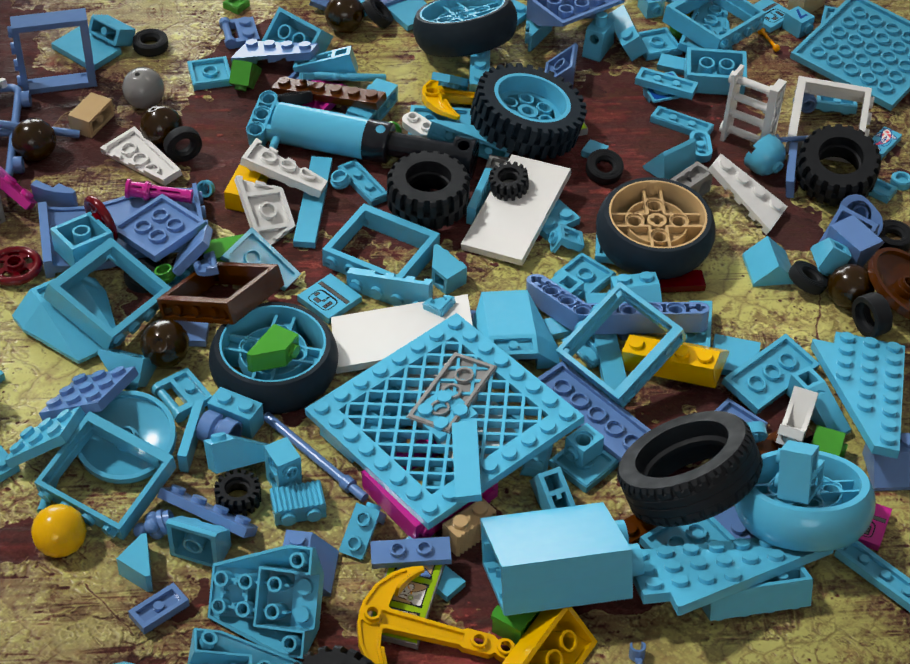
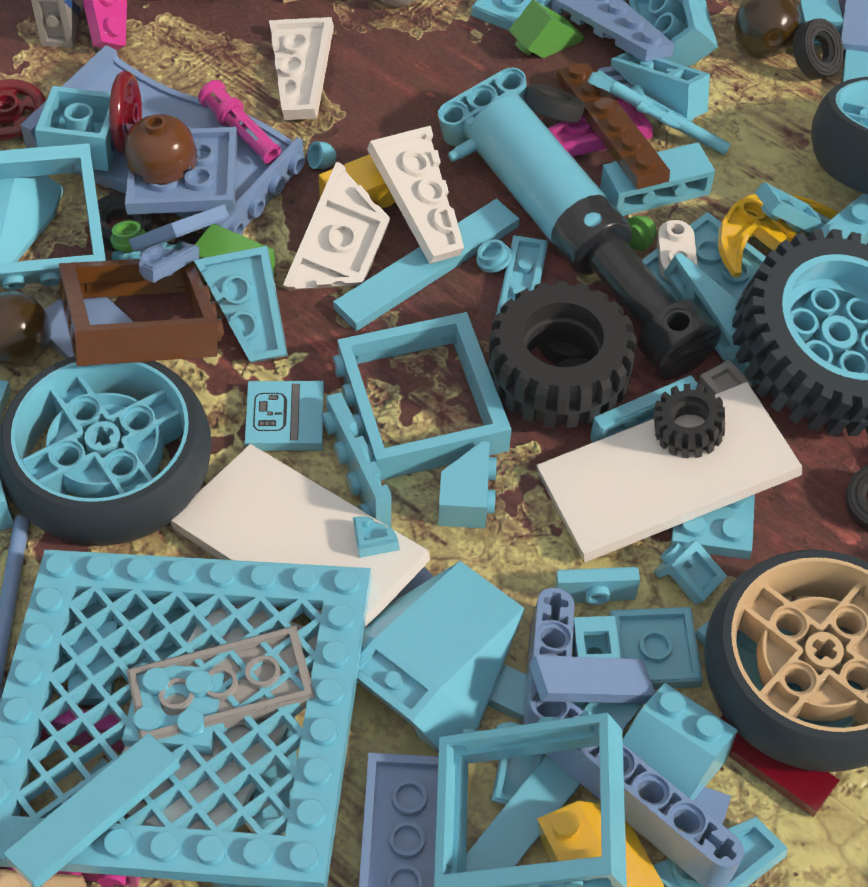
camera: 45 degrees right, 10 degrees up
medium blue slope [30,180,78,207] -> none
dark brown piece [140,105,183,148] -> none
black tyre [163,126,202,162] -> none
bright green slope [247,324,301,372] -> none
none -> reddish brown cylinder [125,114,198,184]
none -> medium blue tile [529,655,655,703]
none -> medium azure plate [554,567,640,605]

